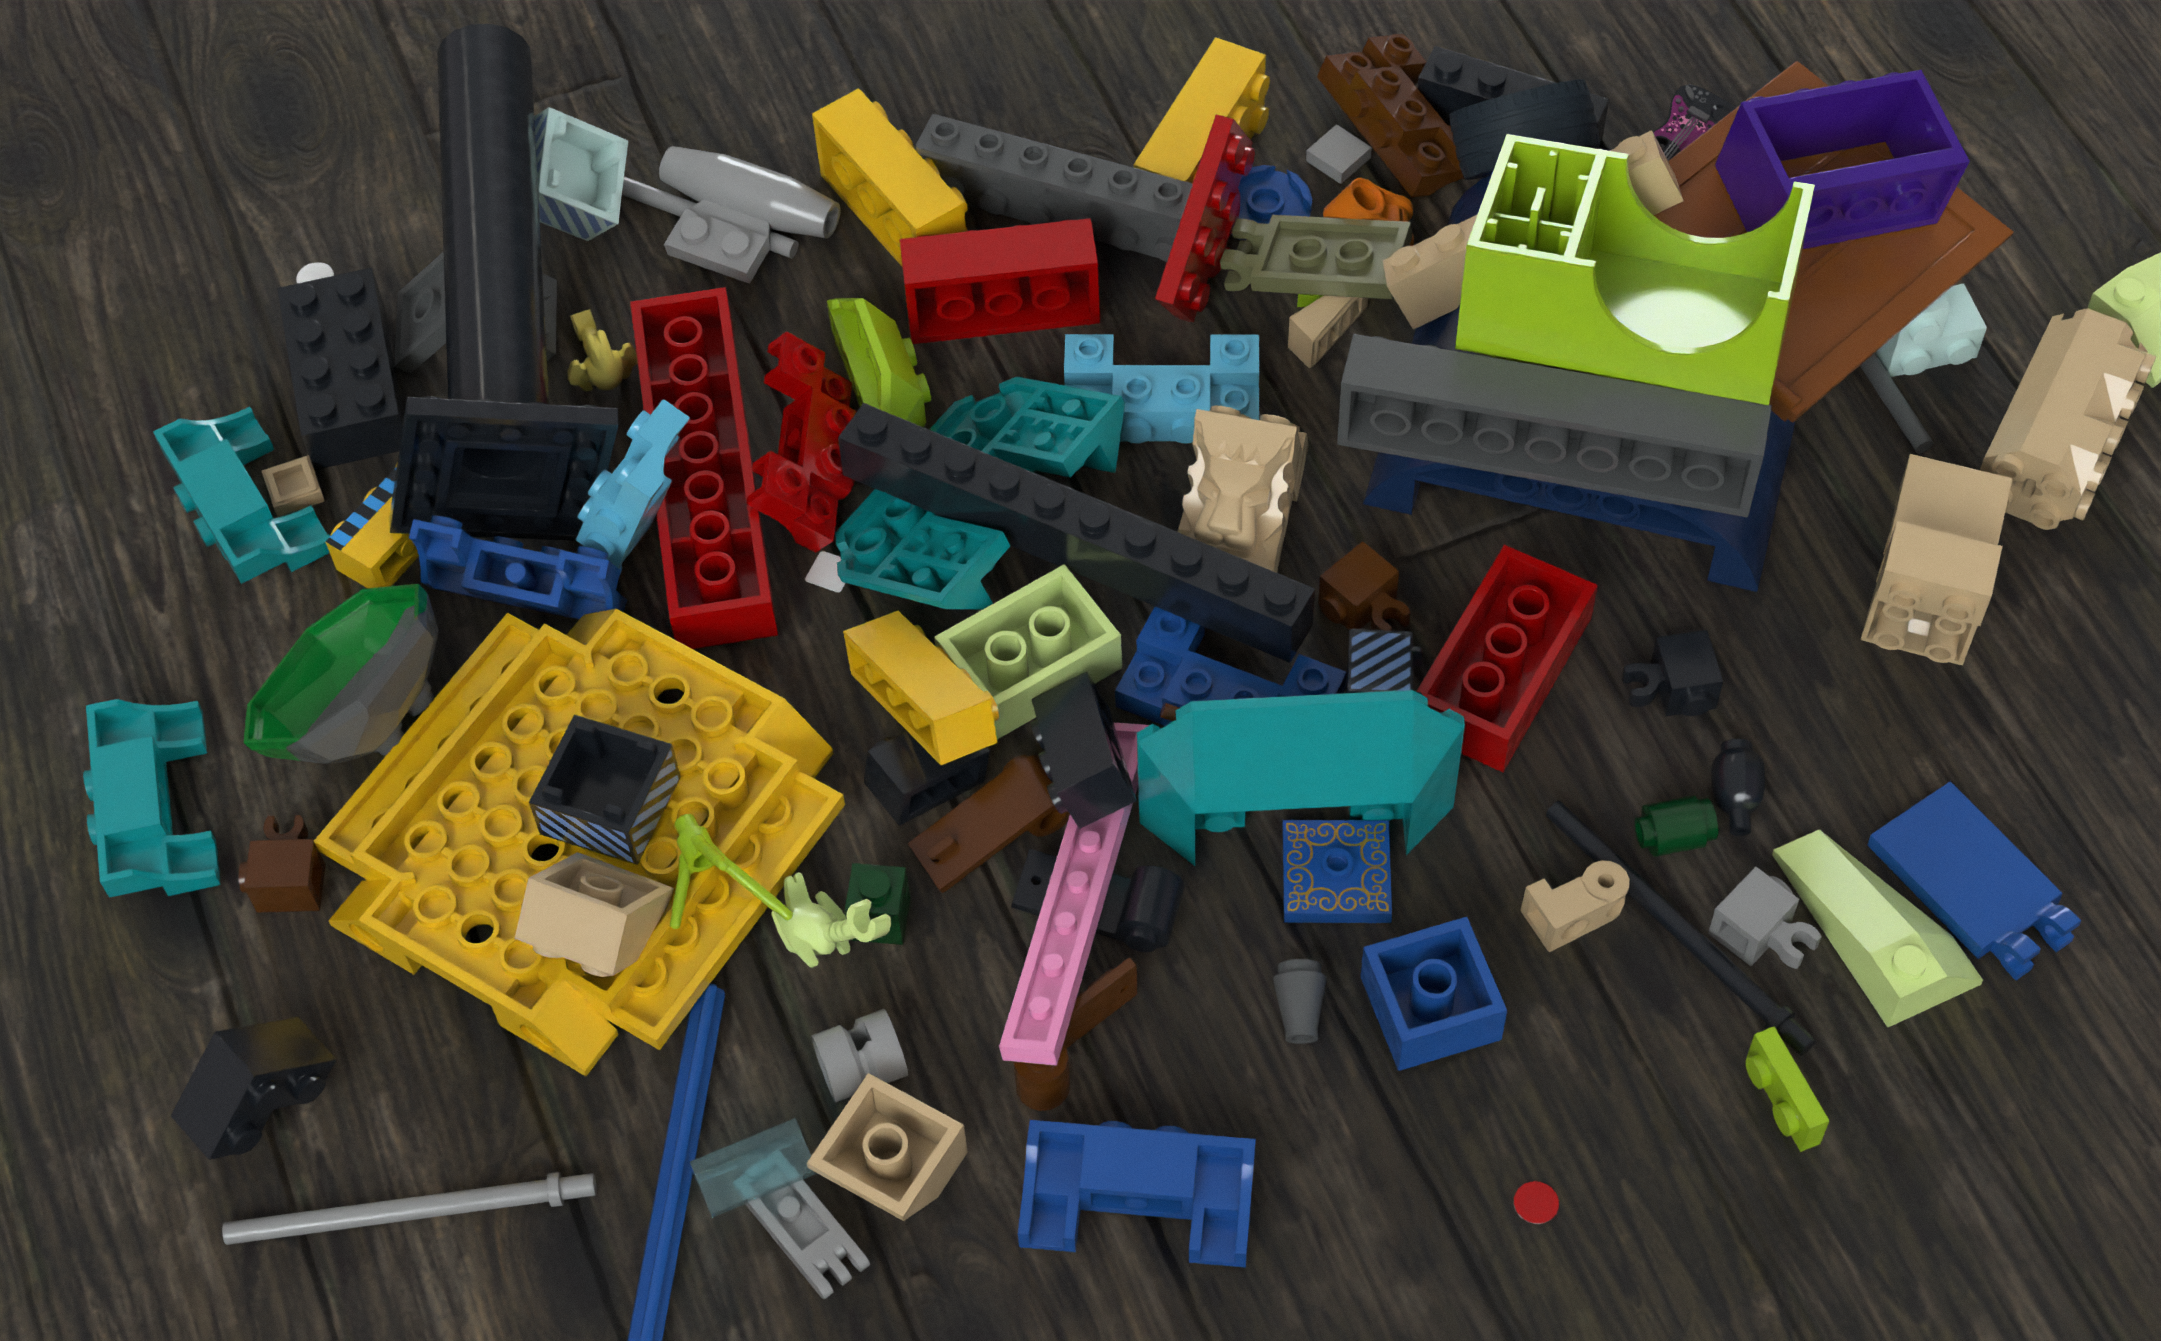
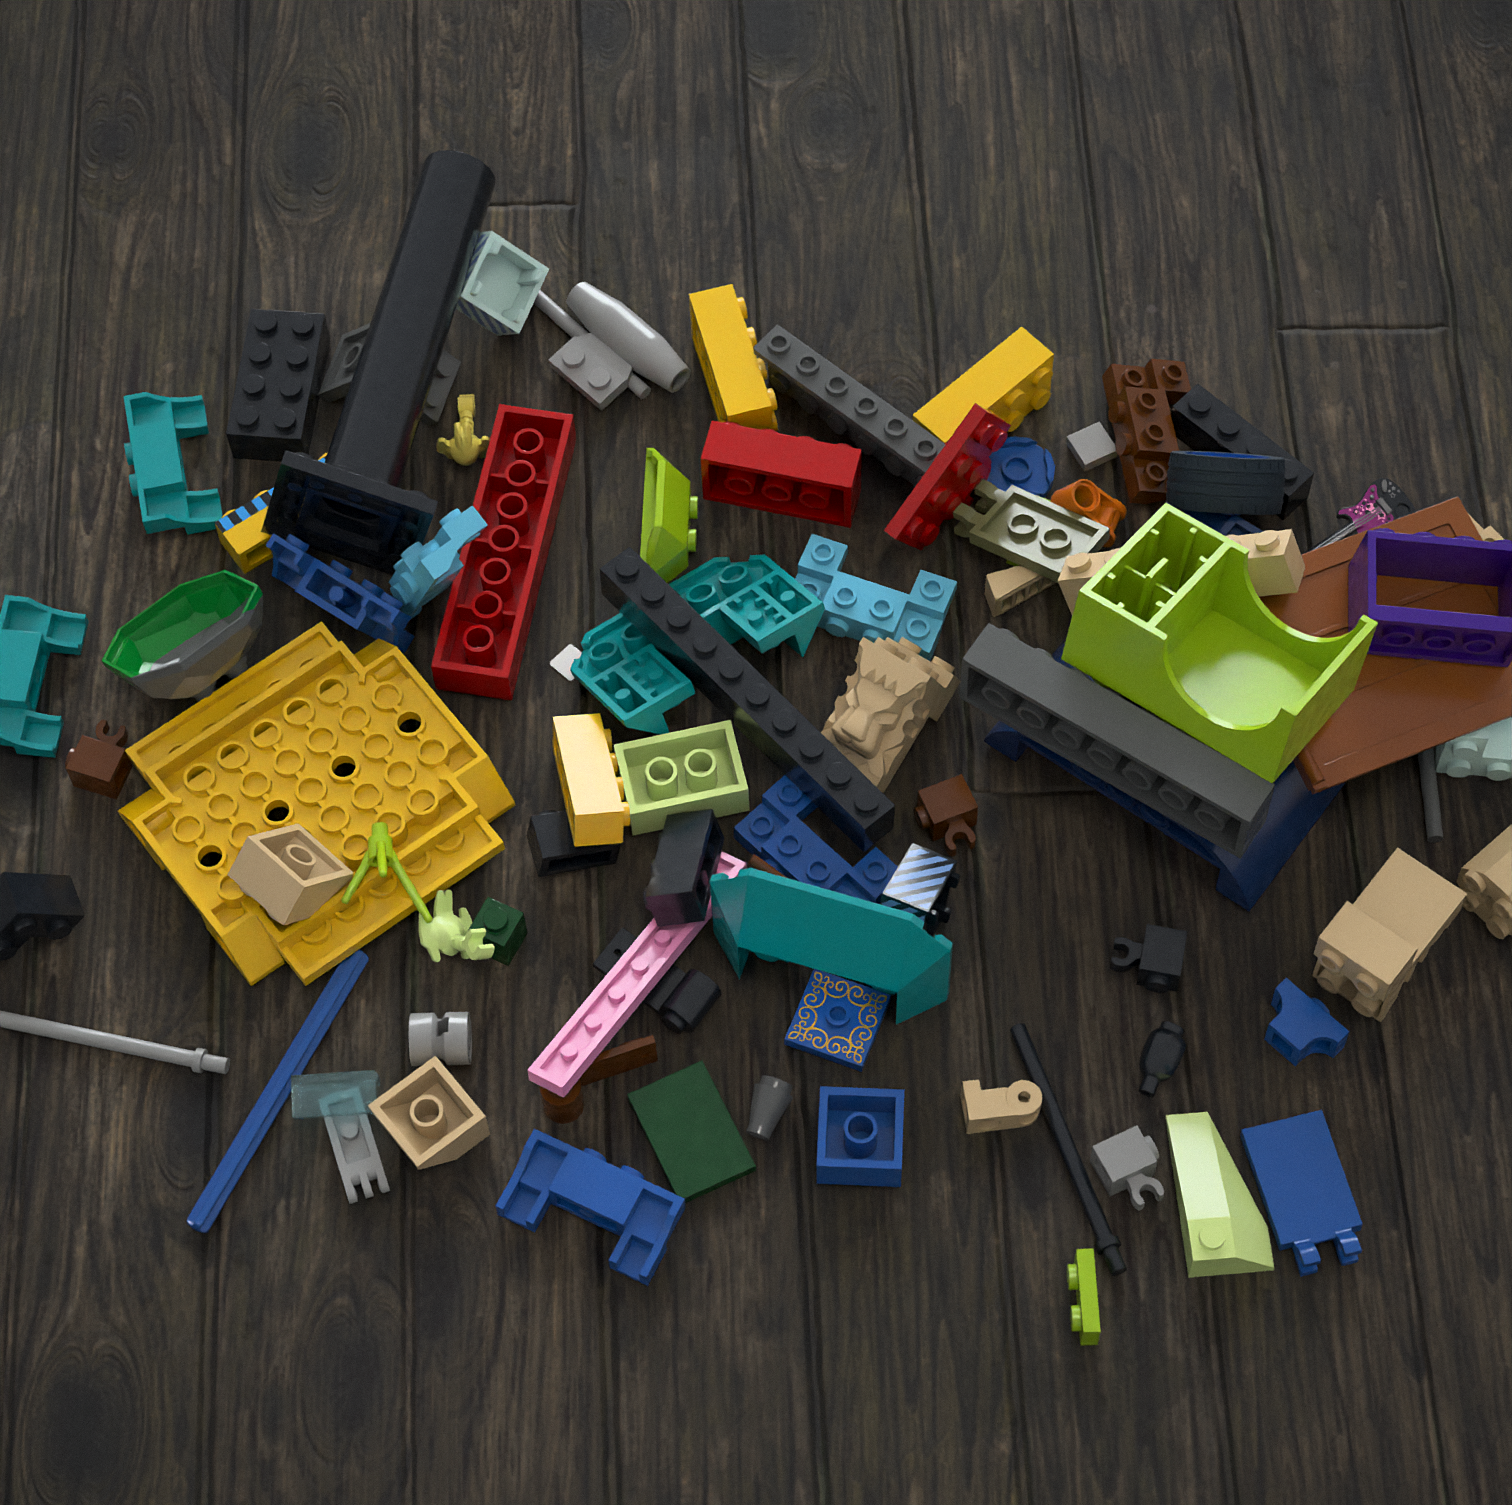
camera: 20 degrees right, 5 degrees up
tan tile [262,455,325,517] -> none
white sticker [296,262,334,284] -> none
black container [529,715,681,865] -> none
red bracket [747,331,857,553] -> none
reddish brown door [908,755,1070,893] -> none
red brick [1416,544,1598,772] -> none
red sticker [1514,1181,1559,1224] -> none
dark green brick [1634,795,1718,857] -> none
none -> dark green tile [627,1061,756,1203]
none -> blue brick [1264,978,1349,1067]

